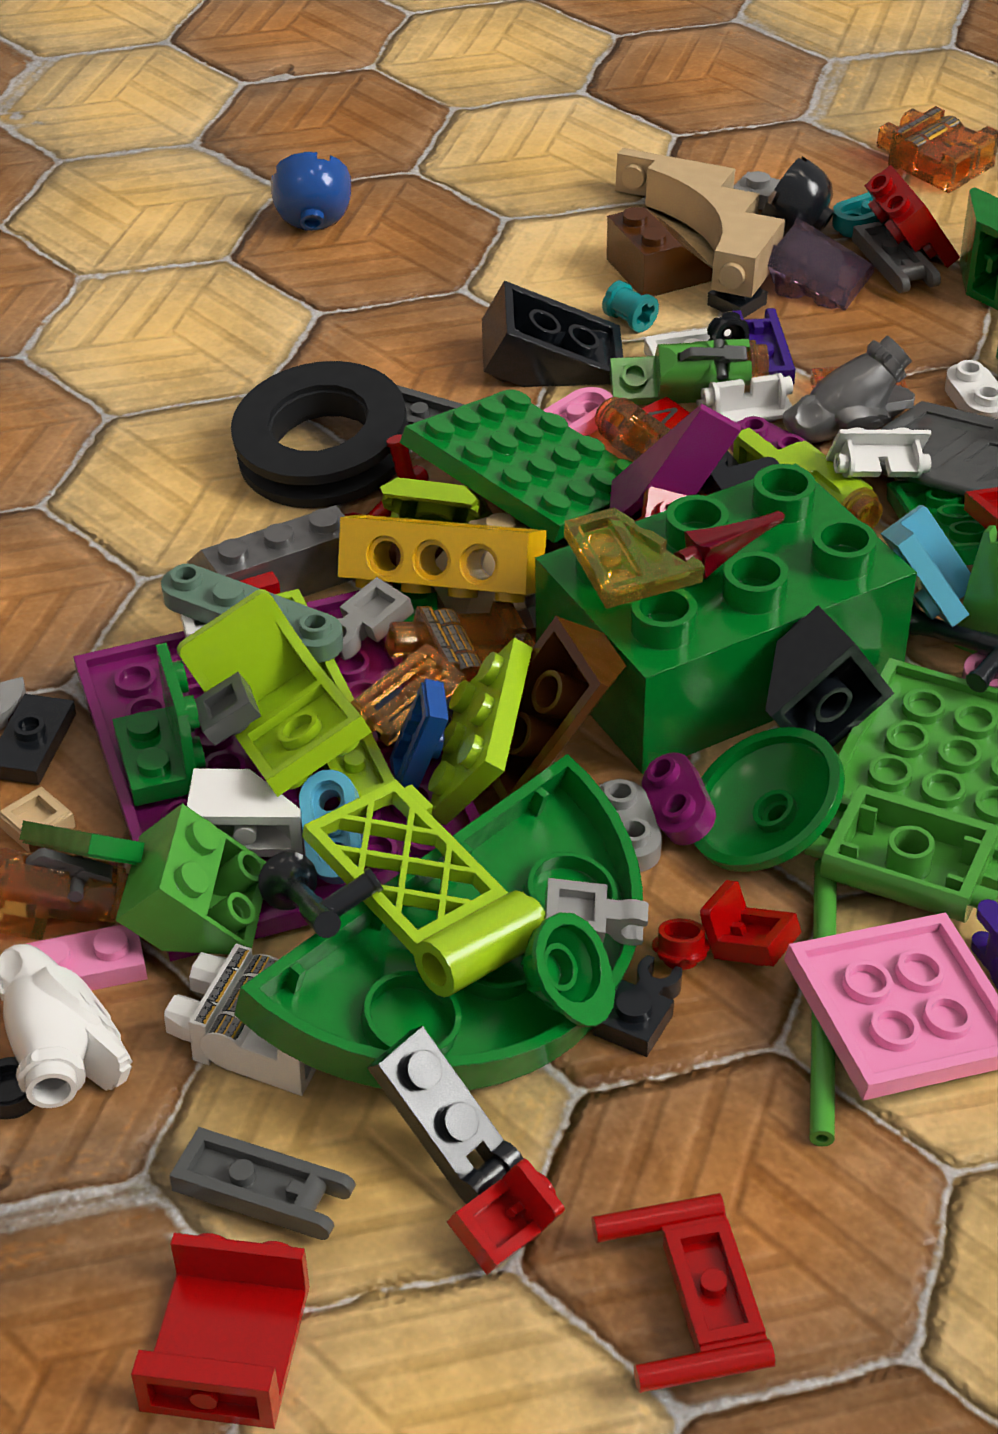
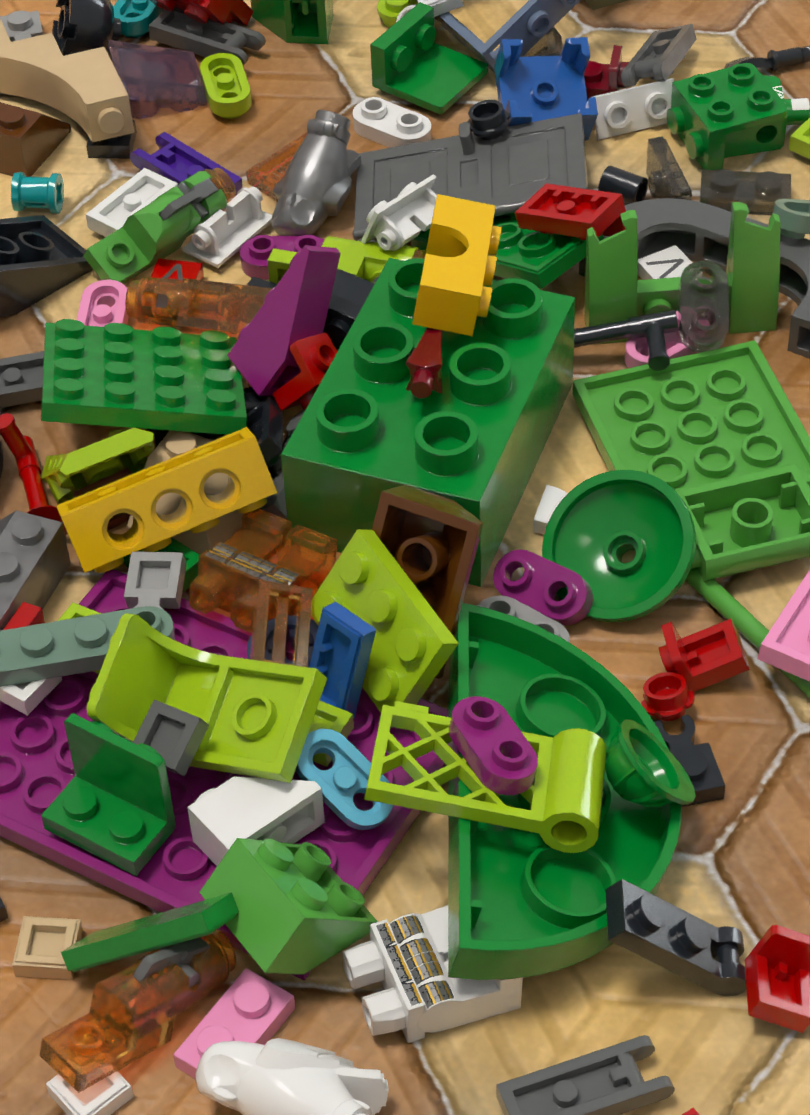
camera: 40 degrees left, 5 degrees up
black piece [258,851,384,938] -> none
light grey plate [544,878,649,946] -> none
clear yellow wing [564,507,704,609] -> none
black plate [707,311,749,341] -> none
black slope [765,605,894,747] -> none
medium azure bracket [880,505,971,627] -> none
none -> lime plate [200,53,252,119]
none -> yellow arch [412,194,502,336]
none -> magenta plate [449,696,538,795]

